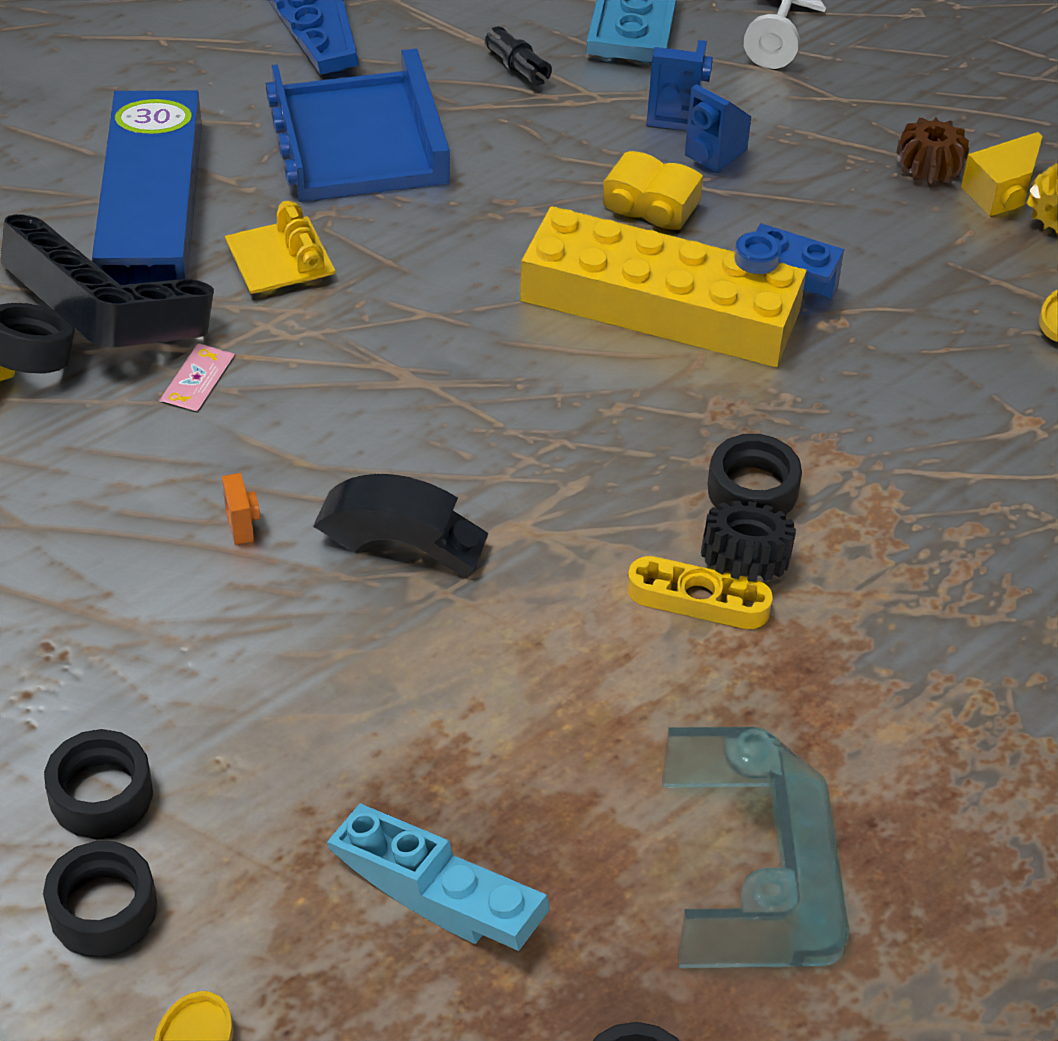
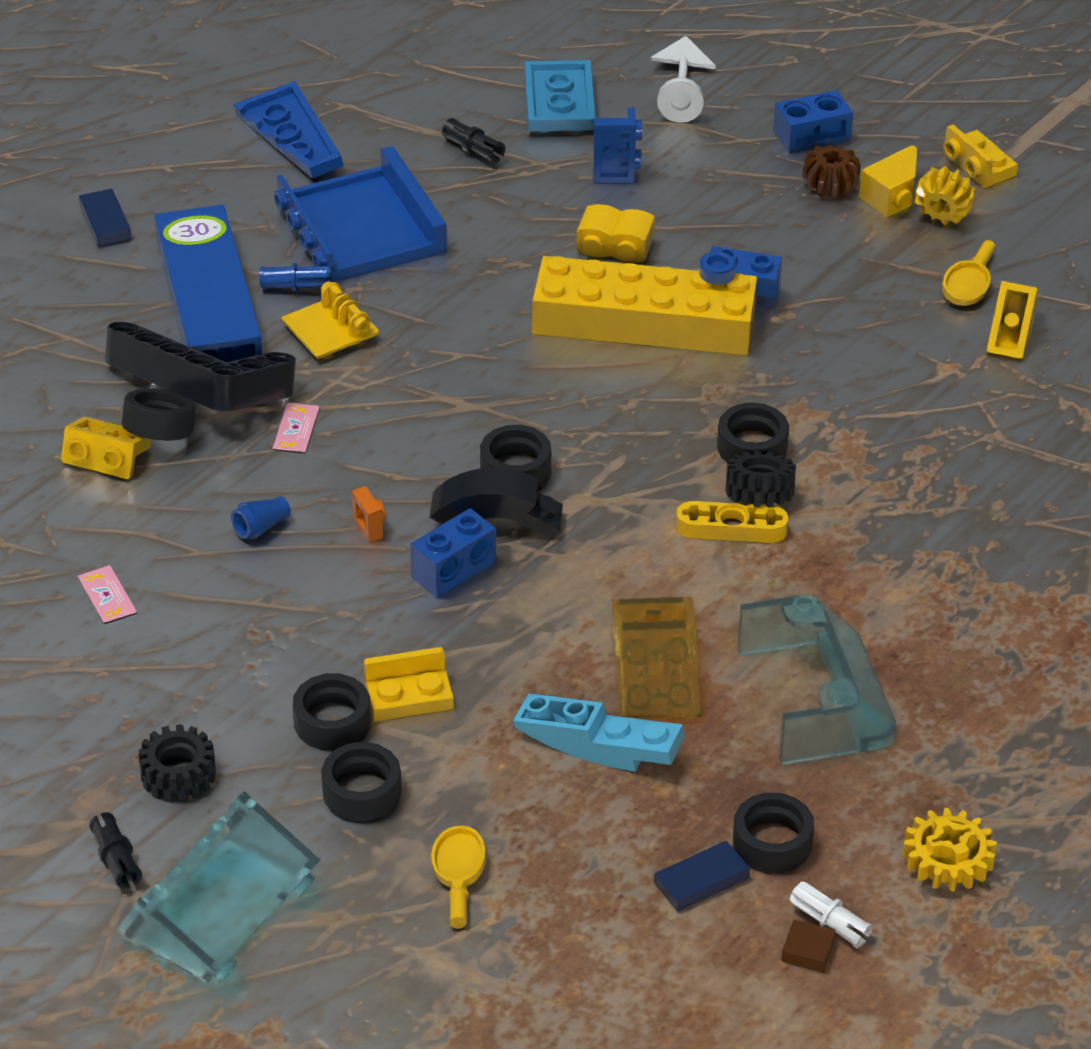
camera: 10 degrees left, 5 degrees down
blue slope [685,84,752,173] -> none
none -> dark blue tile [79,189,131,246]
none -> blue cone [231,496,291,539]
none -> blue axle [259,263,332,292]
none -> yellow bracket [364,647,454,722]
none -> blue brick [410,508,496,598]
none -> black tyre [480,425,552,488]
none -> clear yellow slope [611,596,702,720]
none -> blue brick [773,90,853,153]

